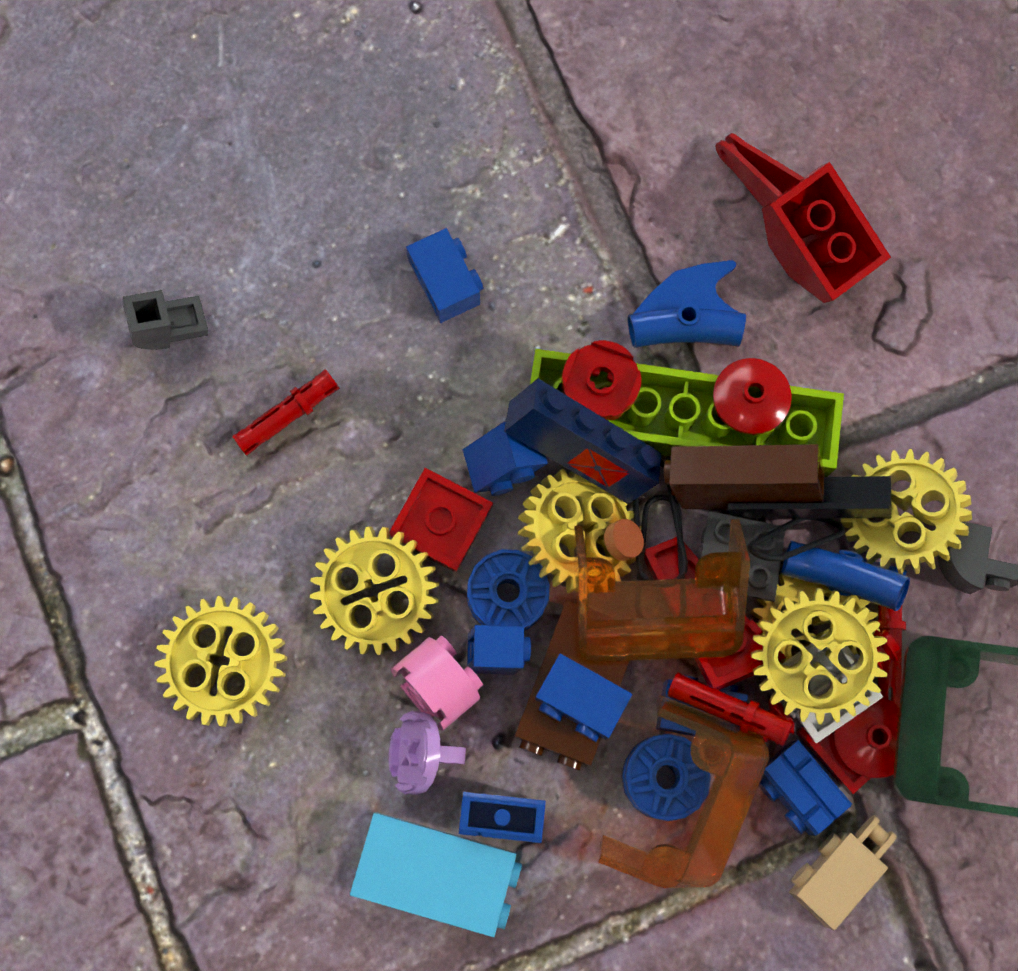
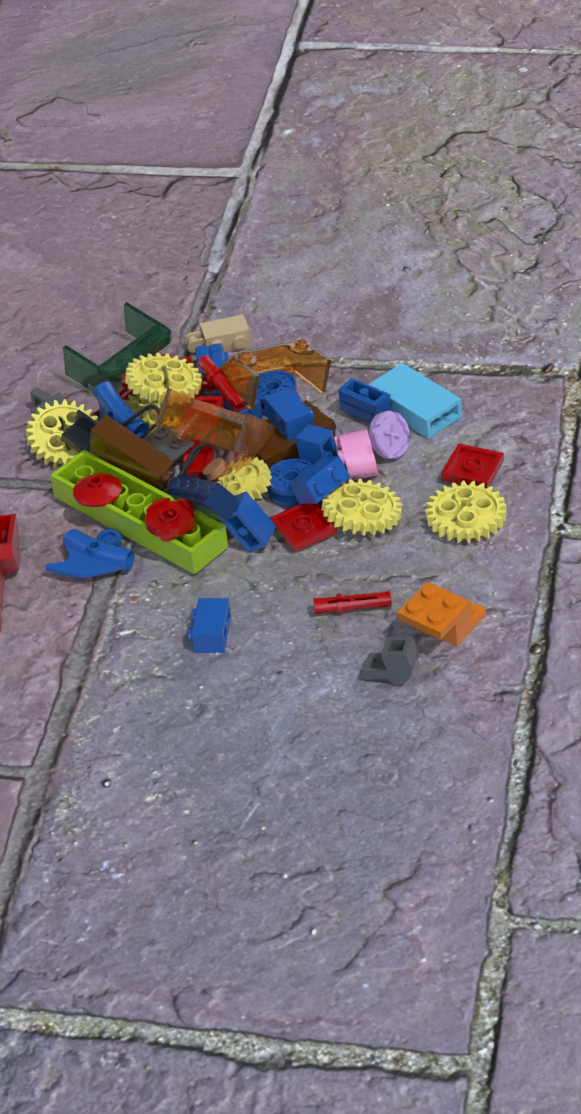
camera: 140 degrees left, 35 degrees down
none -> blue tile [96,529,122,547]
none -> blue brick [289,456,350,504]
none -> orange bracket [397,582,486,646]
none -> red plate [441,443,504,489]

